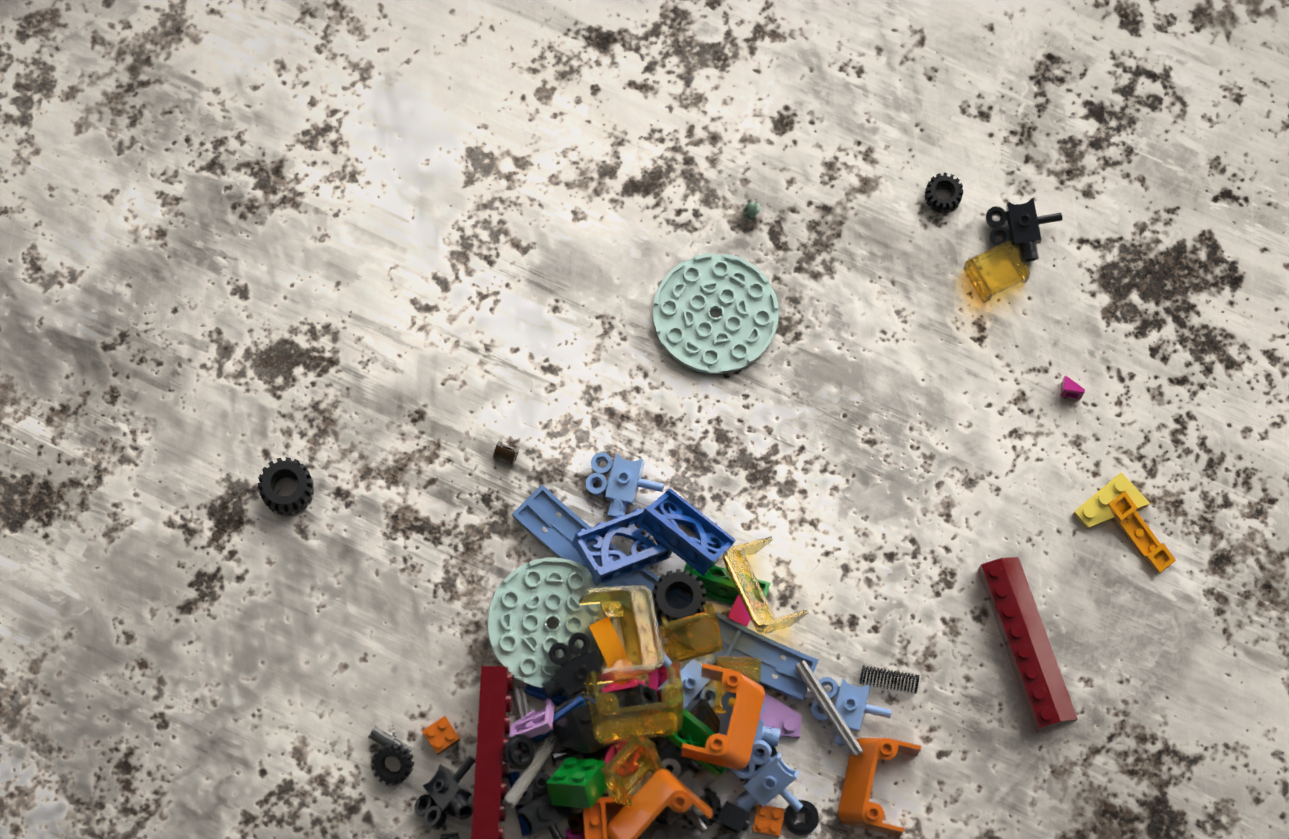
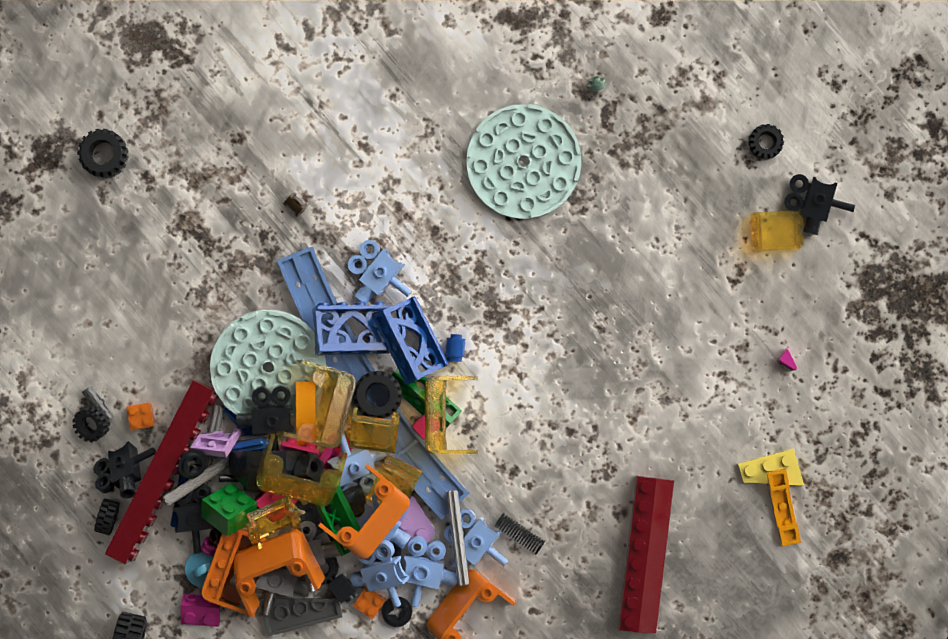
camera: 25 degrees right, 15 degrees up
none -> light blue piece [404,536,457,607]
none -> blue brick [445,334,466,362]

